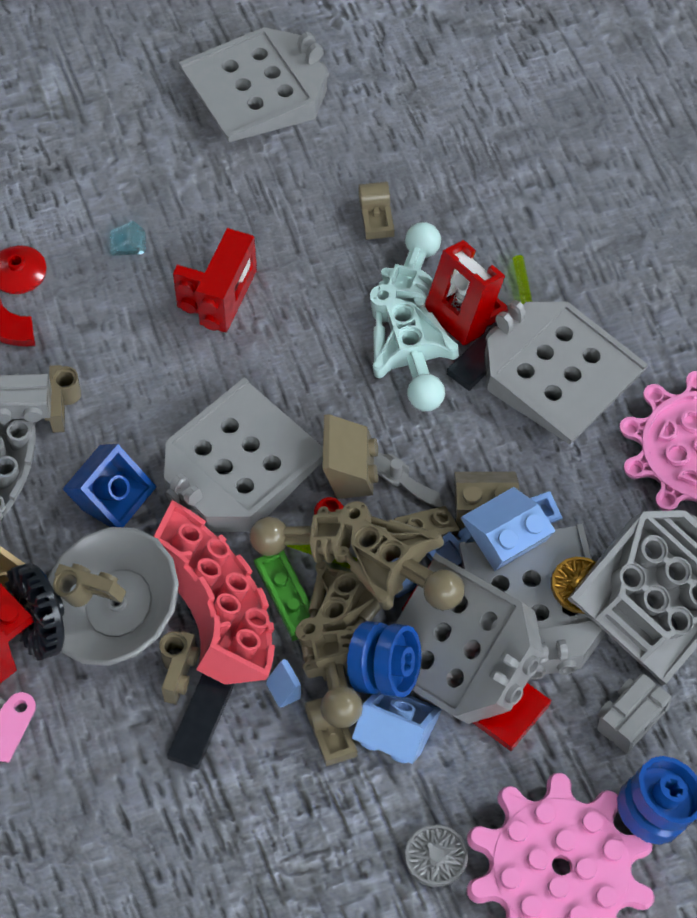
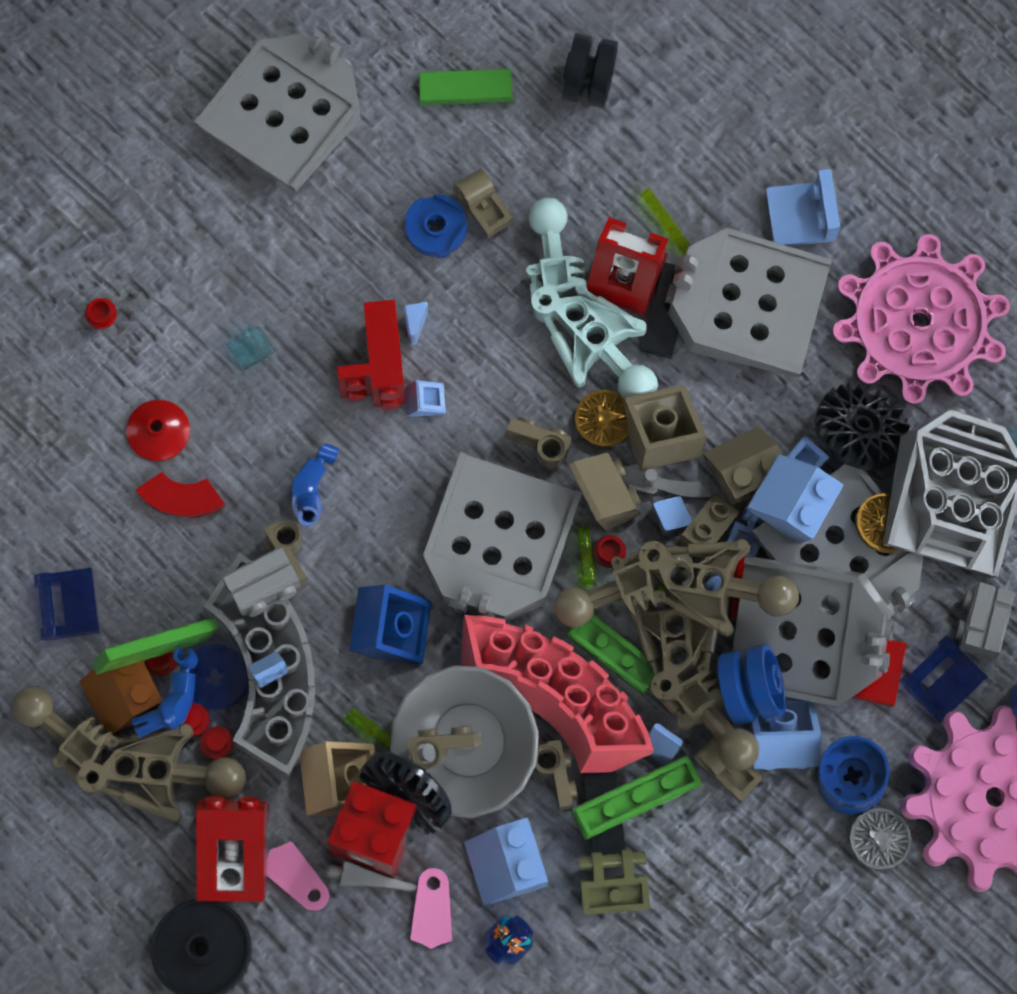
camera: 30 degrees left, 15 degrees up
none -> red plate [85,298,117,329]
none -> blue arm [292,444,339,526]
none -> clear neon green pin [346,708,391,750]
none -> light blue slope [403,302,428,345]
none -> blue plate [405,194,467,259]
none -> light blue slope [405,380,446,417]
none -> bright green tile [419,69,513,105]
none -> light blue slope [464,817,548,906]
none -> clear blue head [484,915,534,965]
none -> dark tan plate [506,418,572,470]
none -> black wheel [562,33,619,108]
none -> bright green tile [571,755,703,841]
none -> pearl gold wheel [574,390,629,448]
none -> clear neon green pin [578,526,597,585]
none -> olive plate [578,849,650,915]
none -> dark tan slope [624,385,706,471]
none -> light blue slope [651,496,692,537]
none -> light blue bracket [766,169,841,246]
none -> black wheel [814,382,910,470]
none -> blue wheel [817,736,890,815]
none -> clear blue plate [900,636,987,723]

